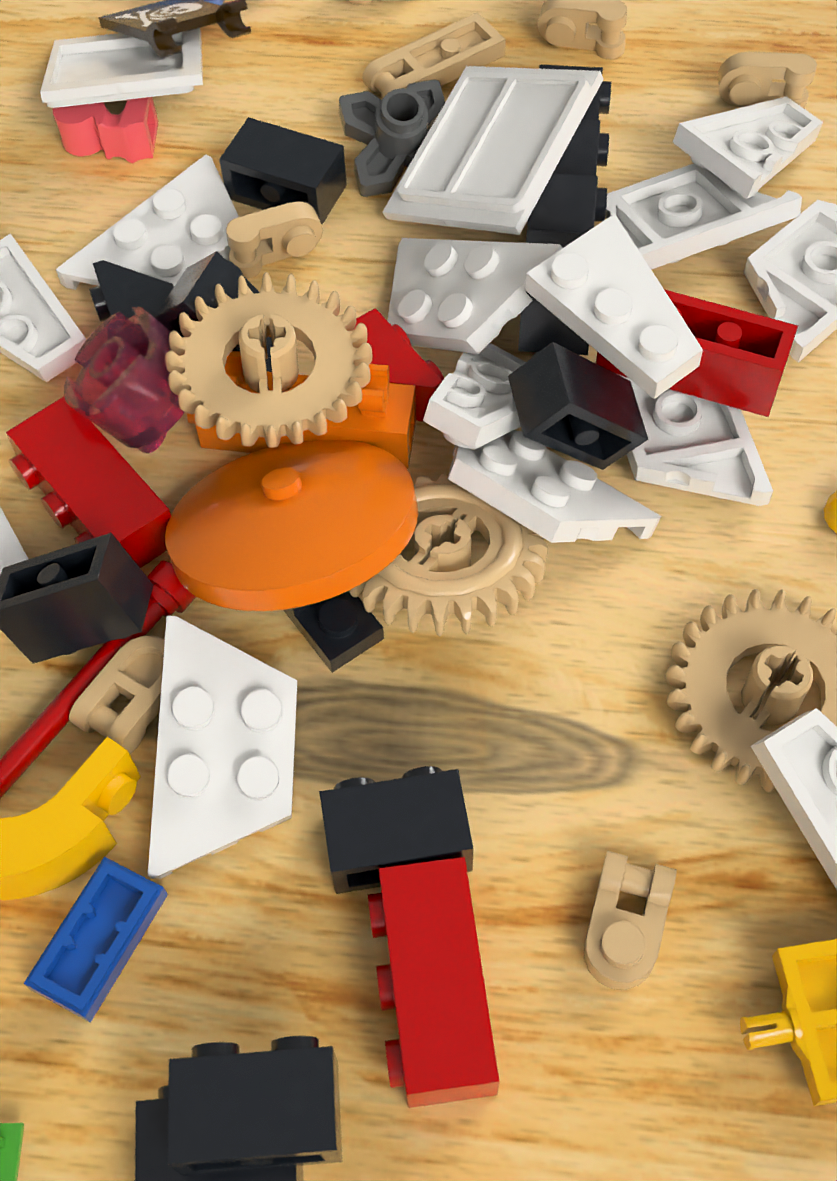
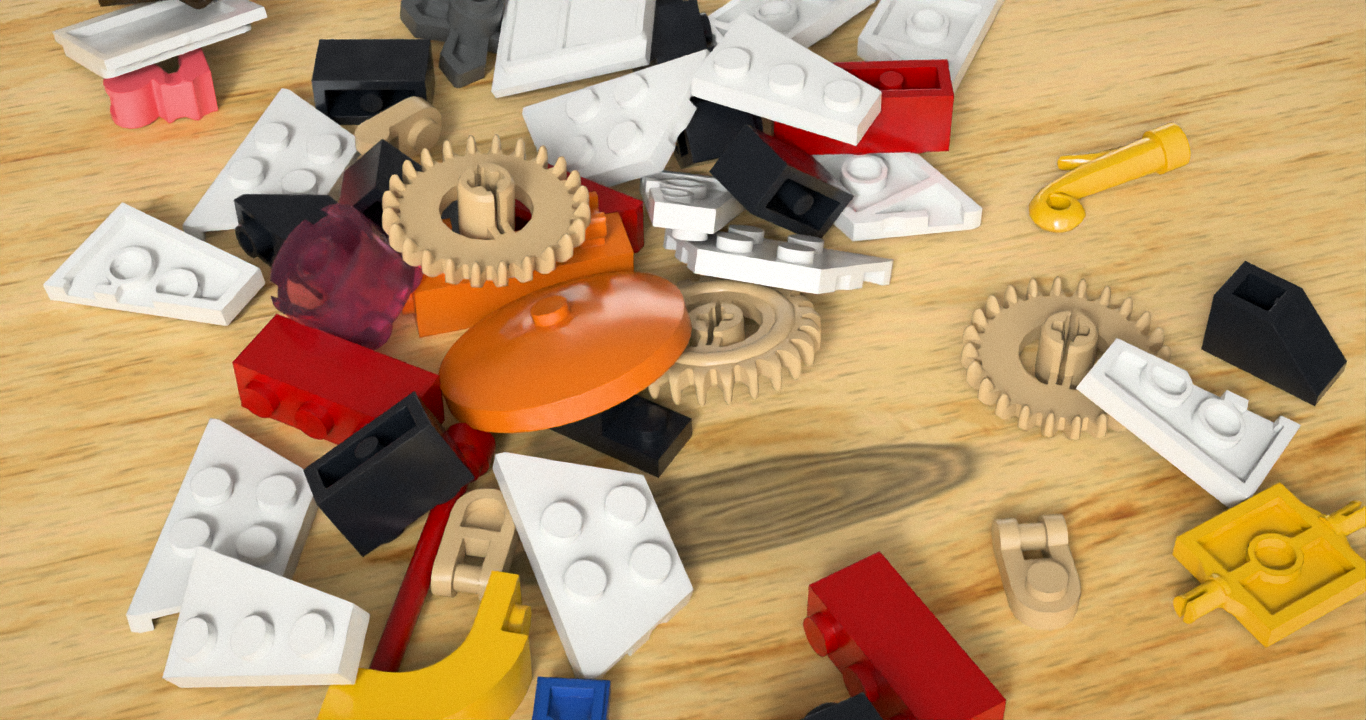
camera: 25 degrees left, 15 degrees down
black brick [319,766,474,894] -> none

